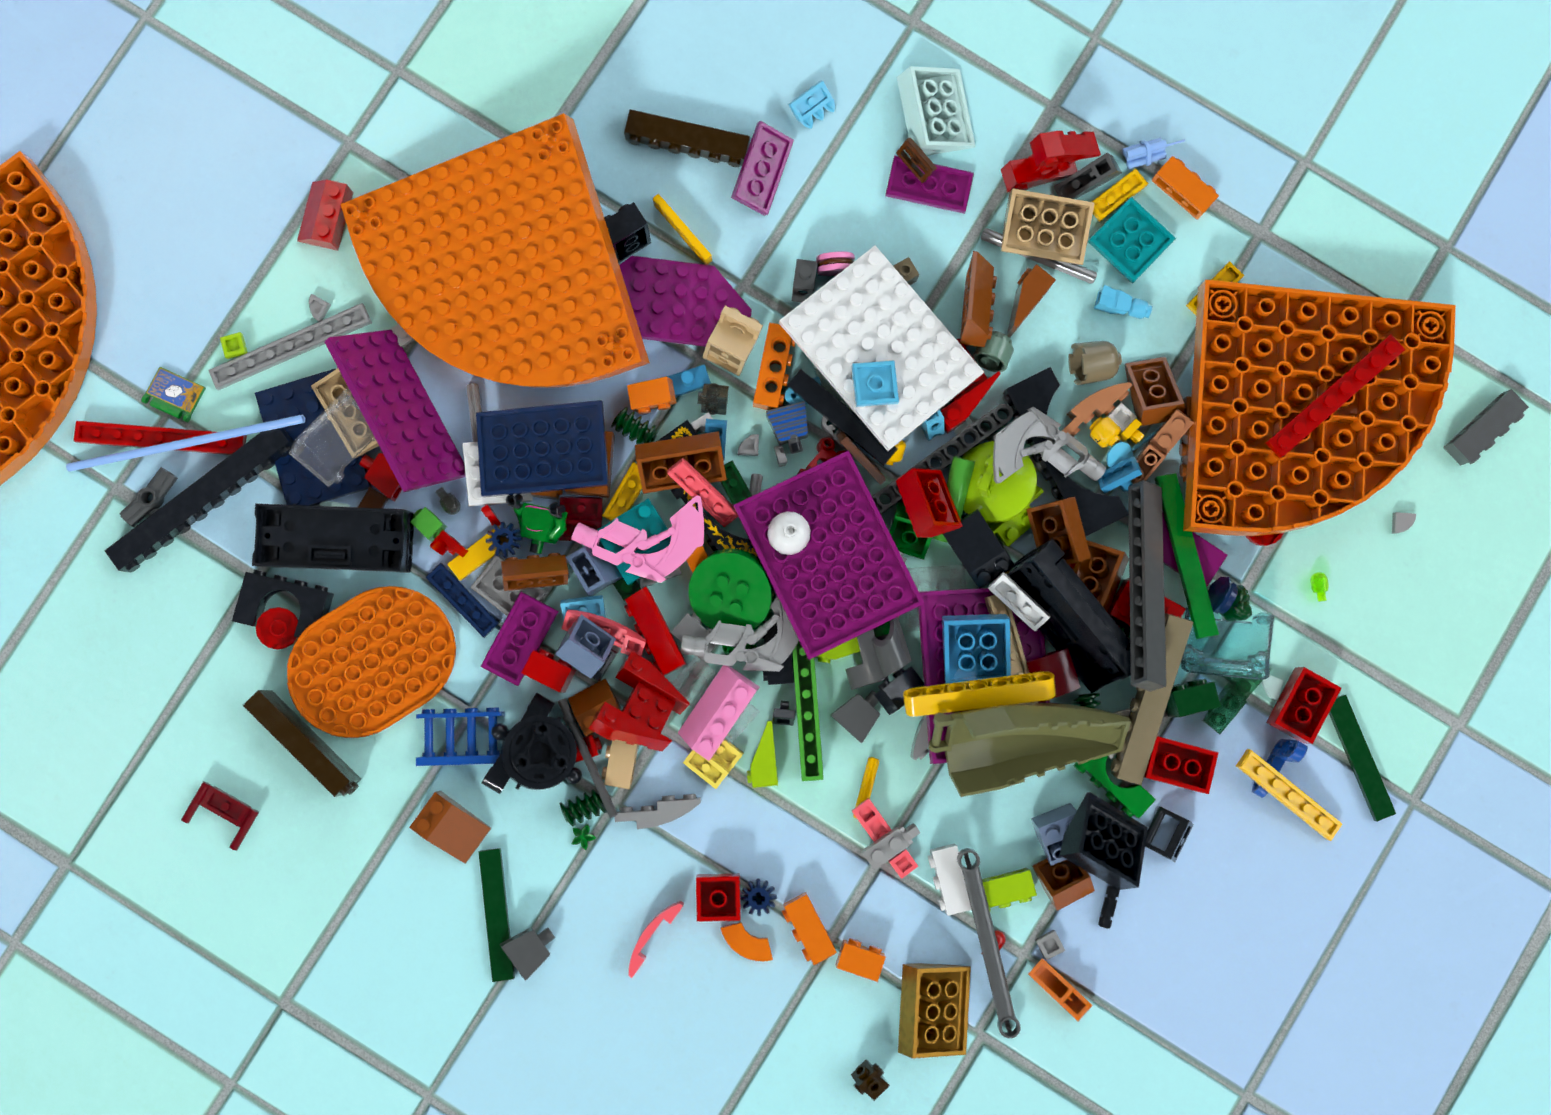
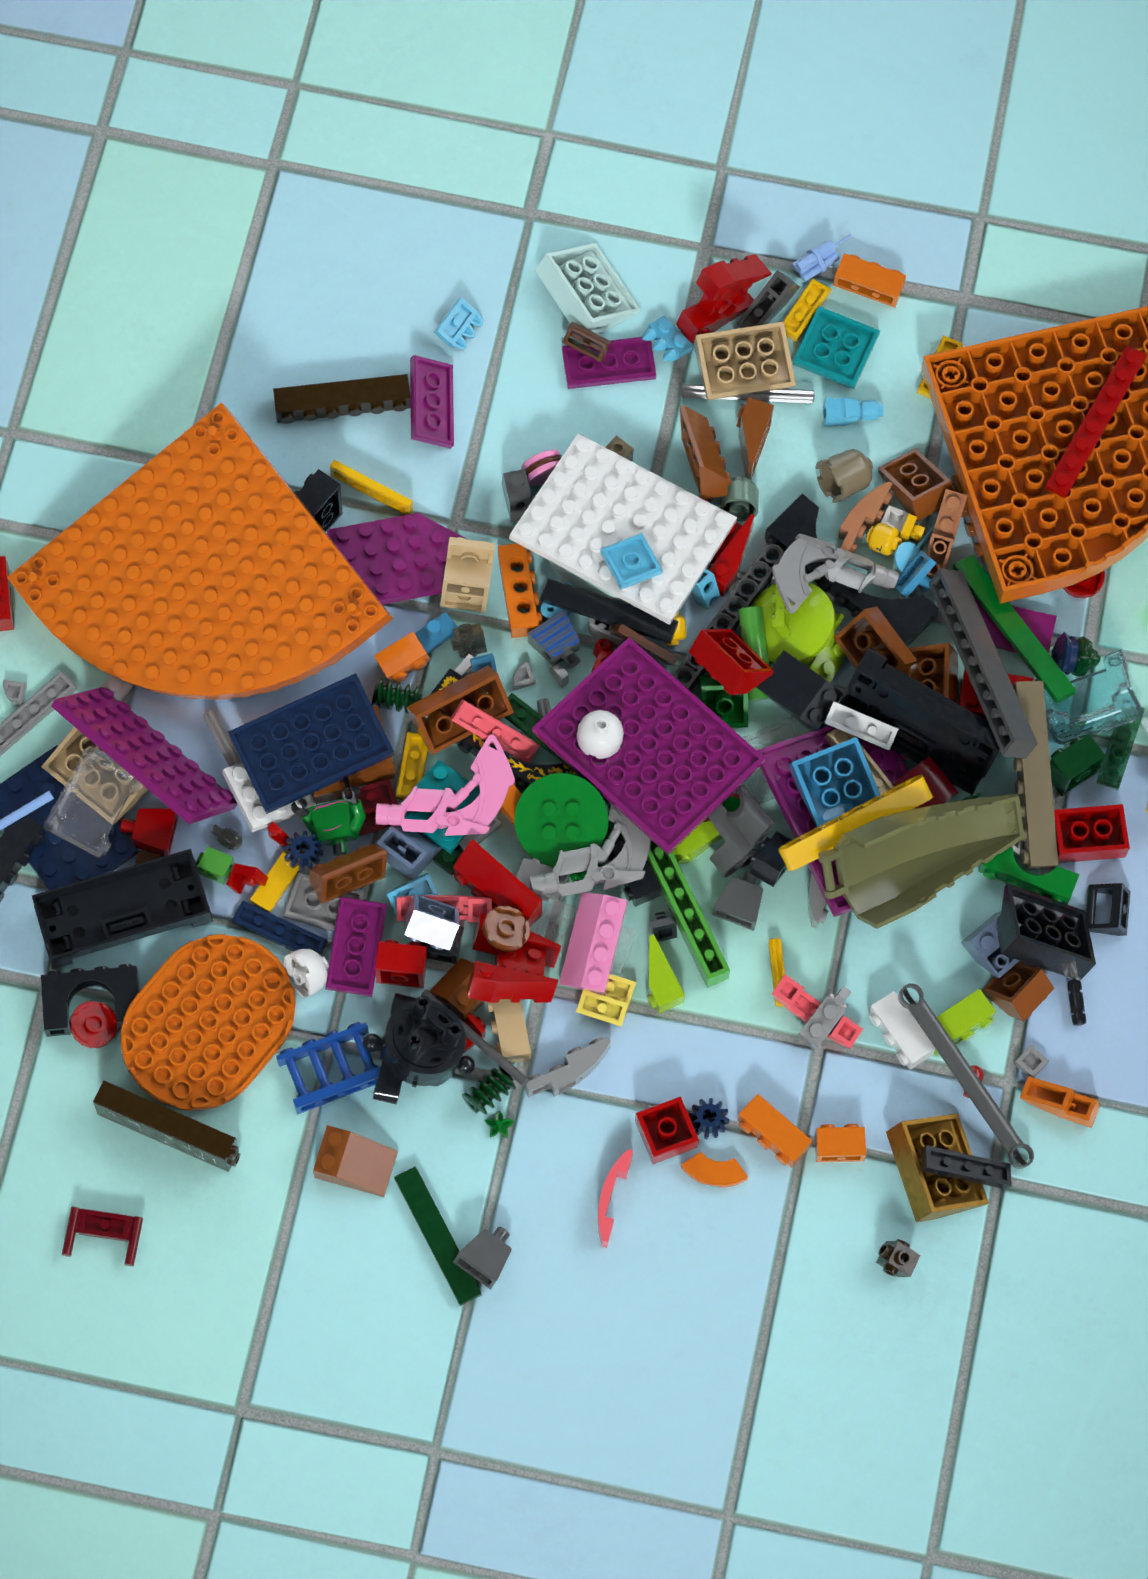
camera: 15 degrees left, 15 degrees down
none -> white cylinder [284,949,329,998]
none -> tile [482,906,530,952]
none -> medium azure plate [642,316,694,361]
none -> black plate [921,1145,1012,1189]

